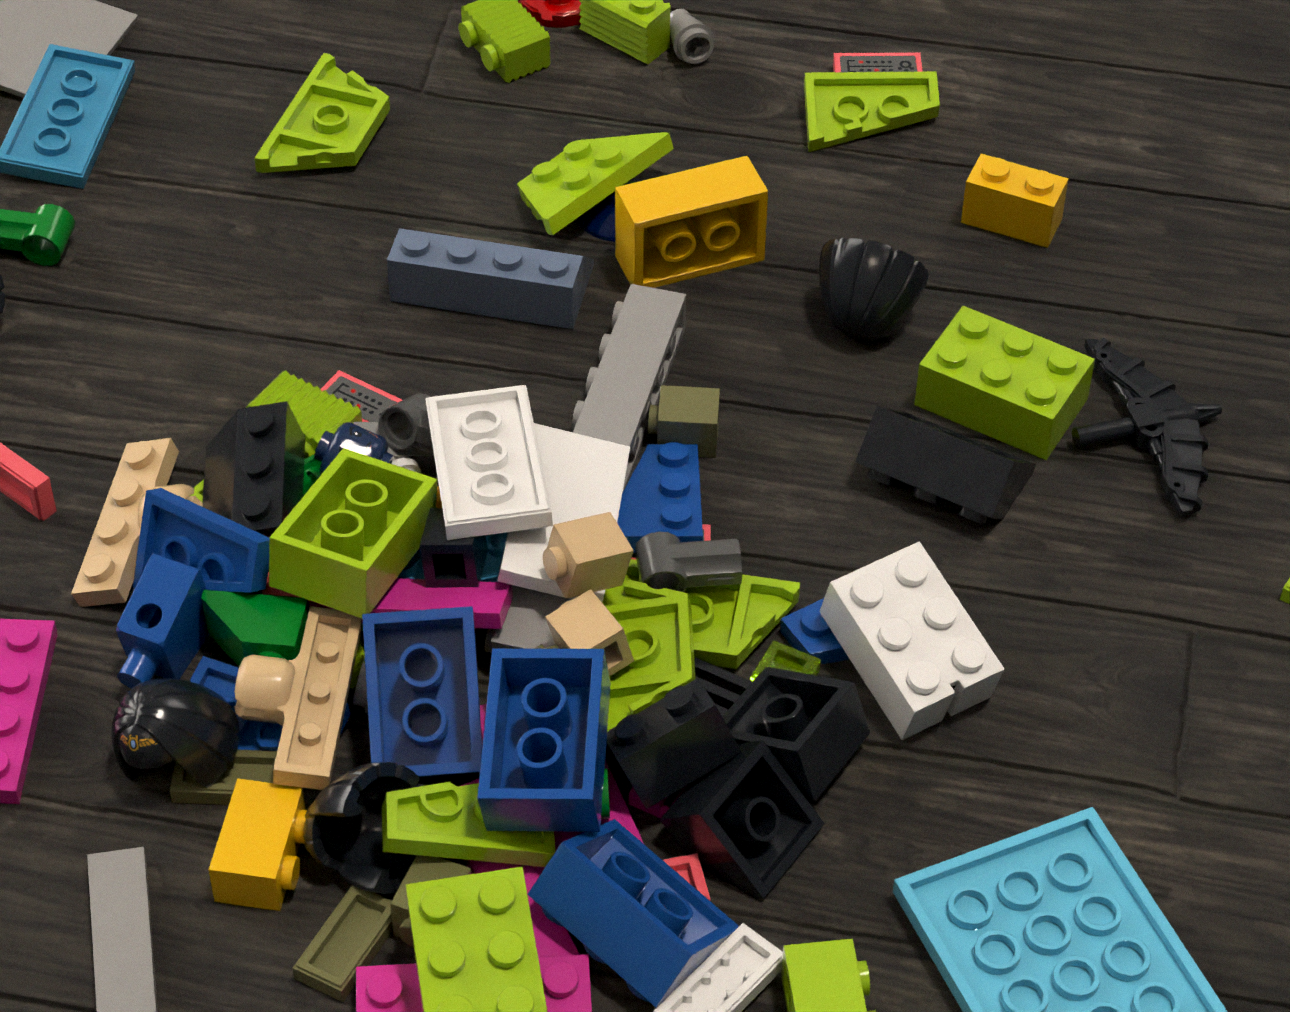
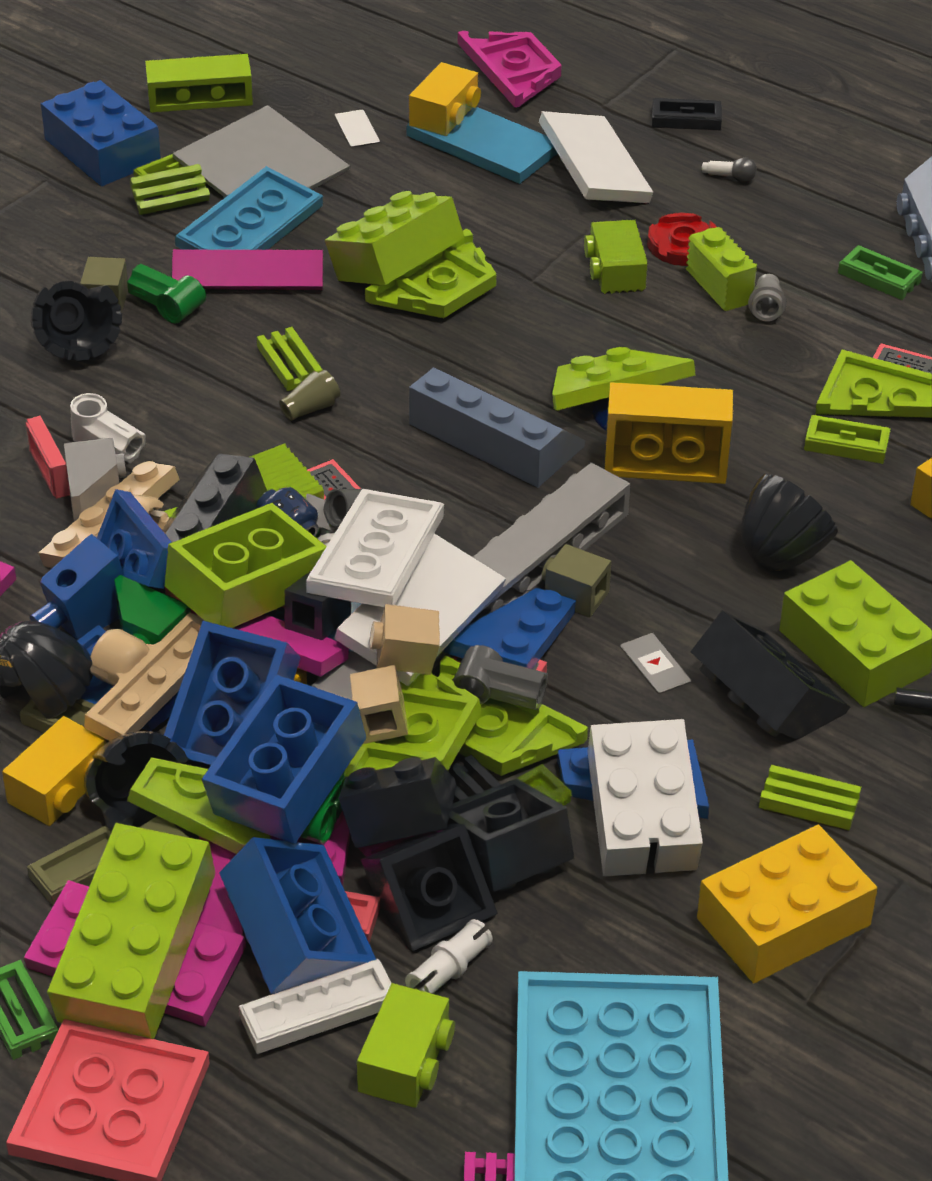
camera: 25 degrees right, 5 degrees down
none -> light grey slope [64,438,126,522]
none -> white piece [70,393,146,464]
none -> dark pink tile [172,249,323,290]
none -> lime tile [257,327,323,391]
none -> olive cone [279,370,341,421]
none -> lime brick [325,191,465,285]
none -> white pin [405,919,493,994]
none -> light grey sticker [621,633,691,693]
none -> yellow brick [697,824,878,984]
none -> lime tile [759,765,861,830]
none -> lime tile [804,415,891,464]

